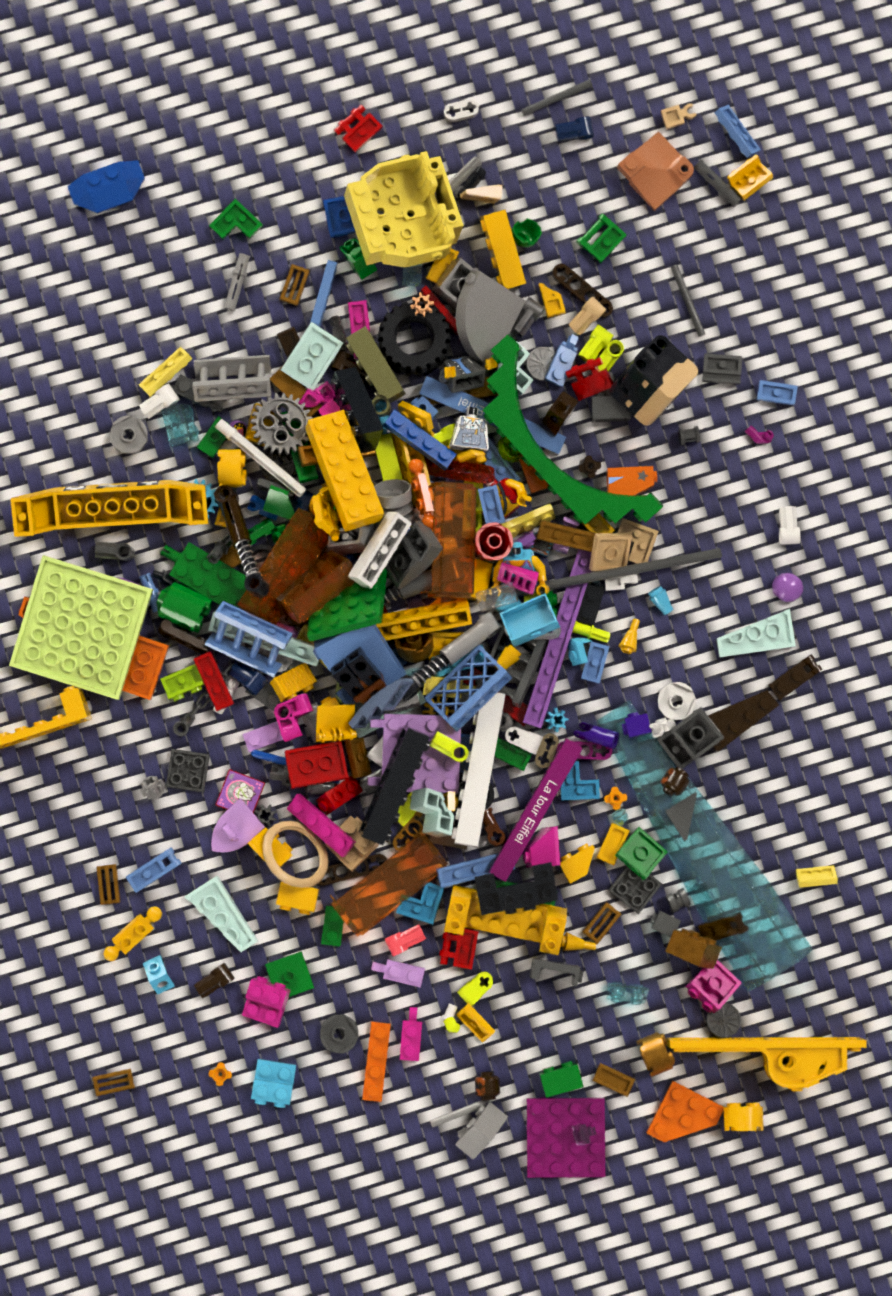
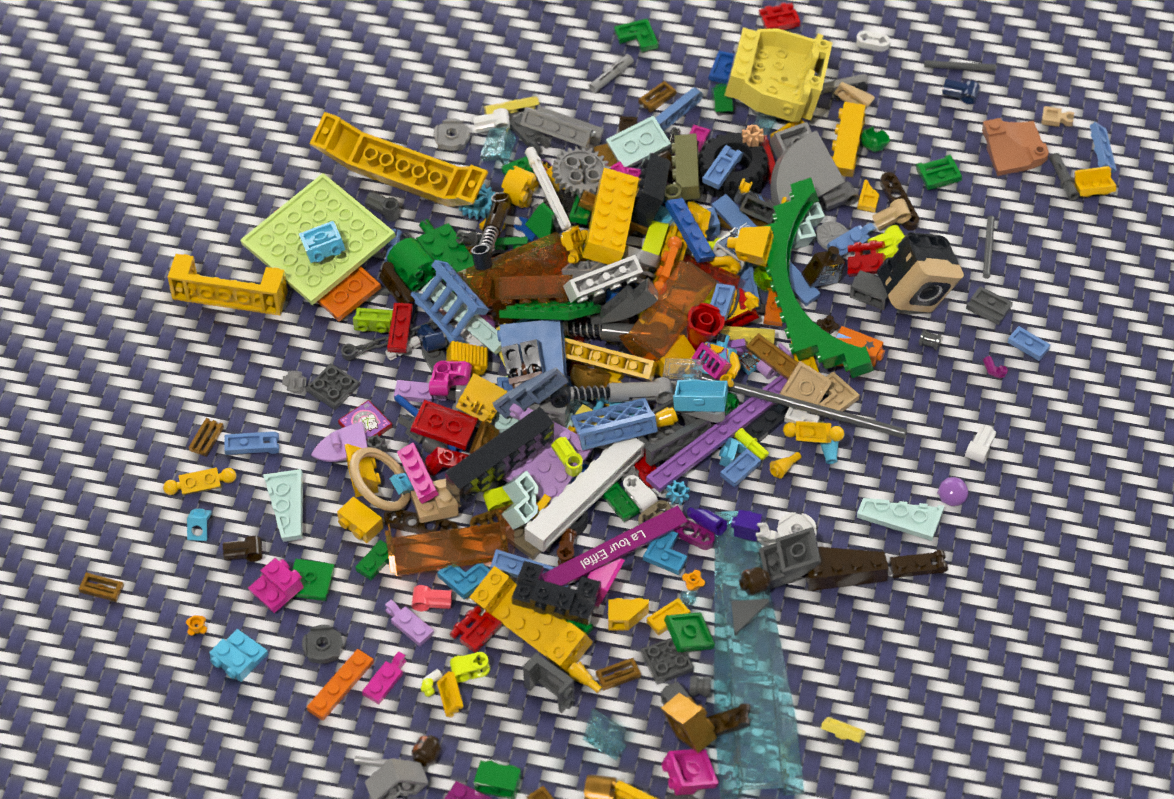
camera: 35 degrees right, 30 degrees down
none -> medium azure plate [299,221,346,263]
none -> medium azure tile [389,473,414,495]
none -> medium blue plate [702,145,743,190]
none -> yellow torso [727,226,774,267]
none -> yellow plate [783,421,844,443]

